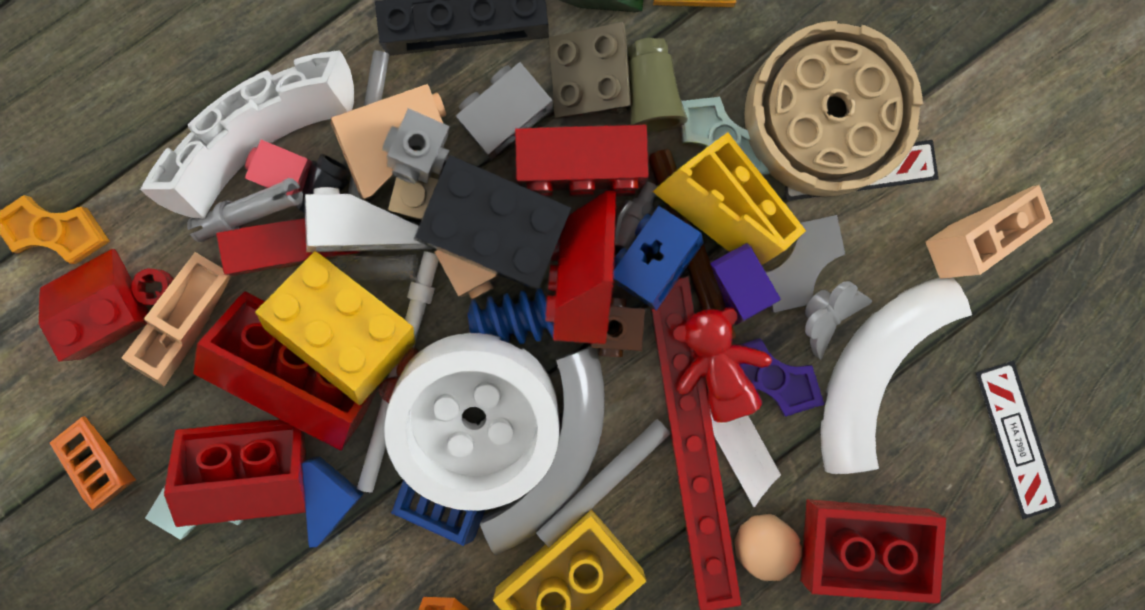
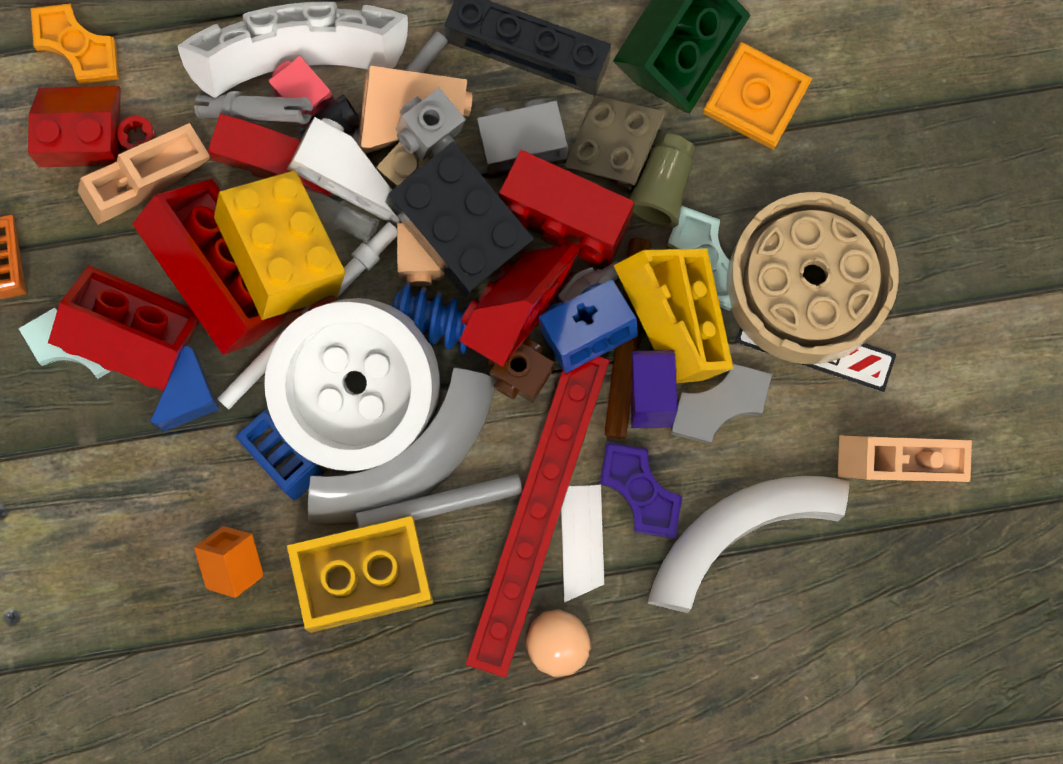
camera: 30 degrees right, 10 degrees down
red piece [673,307,772,423] -> none
red brick [800,499,946,604] -> none
light grey animal [805,281,872,360] -> none
sticker [975,360,1061,519] -> none

